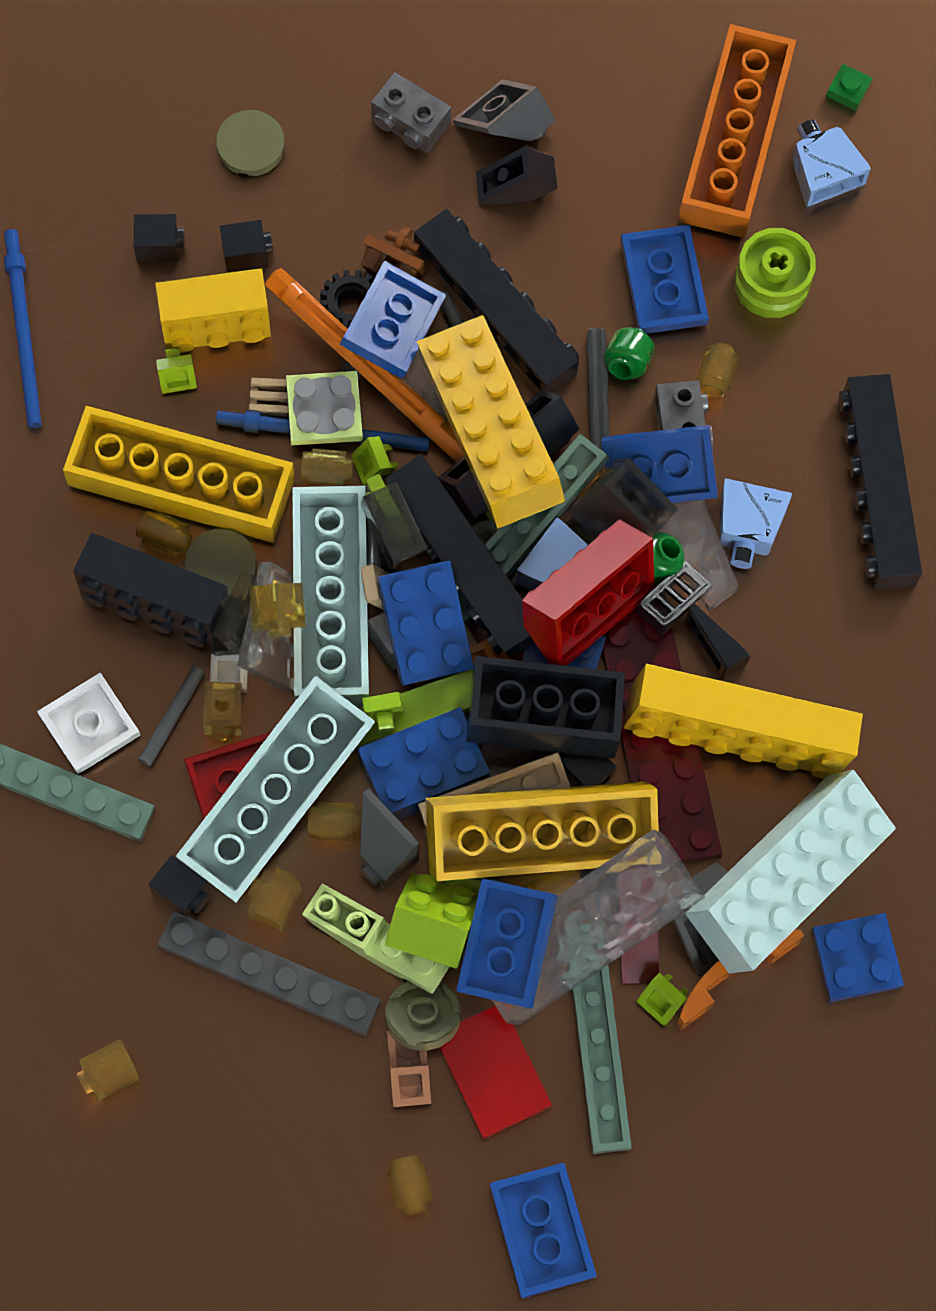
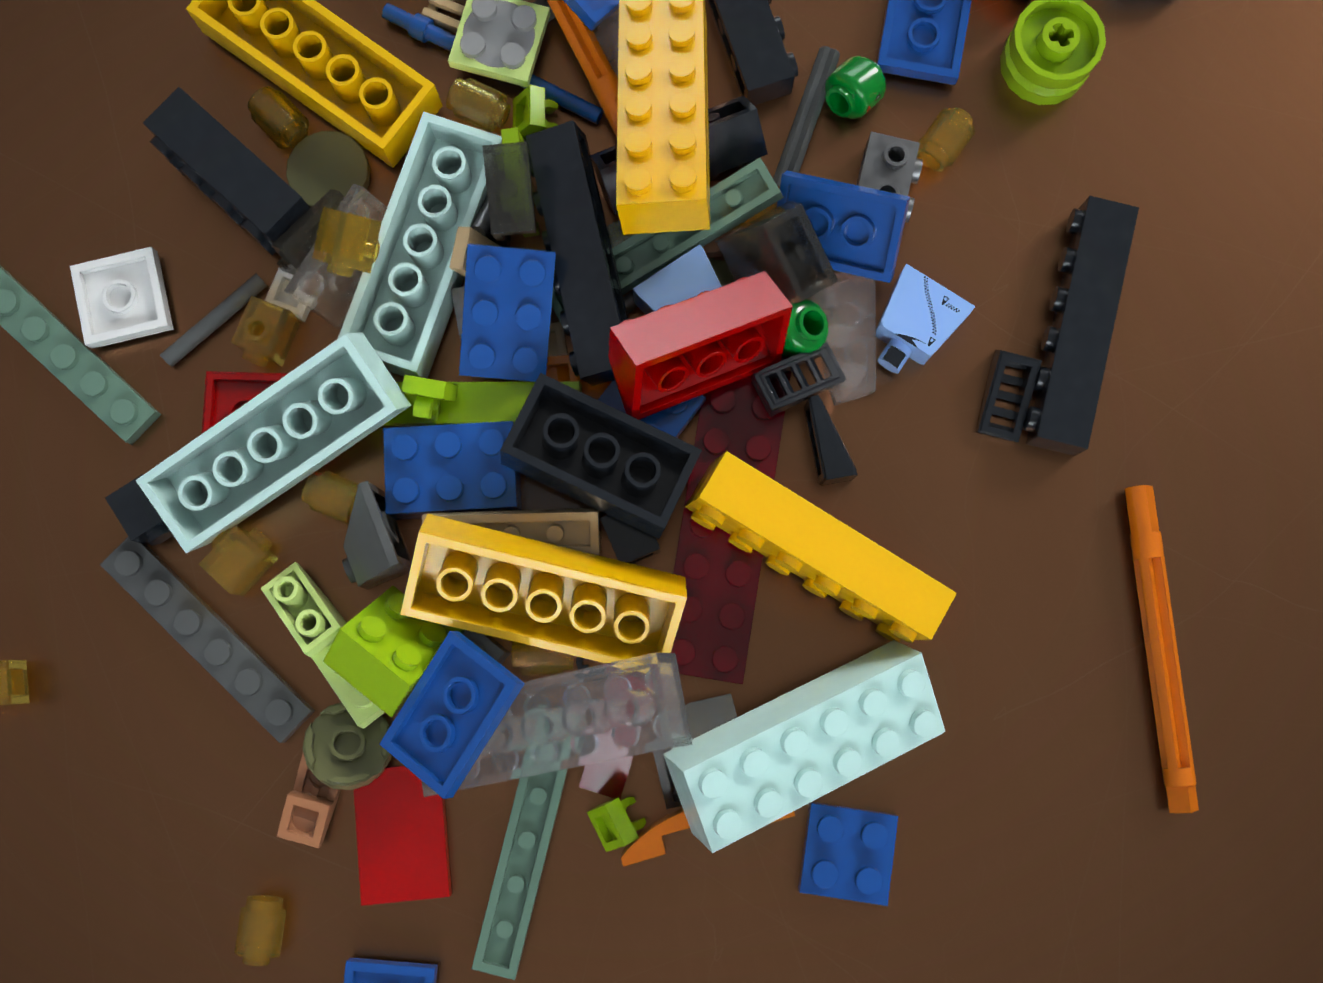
camera: 25 degrees right, 10 degrees up
none -> black slope [976,350,1042,442]

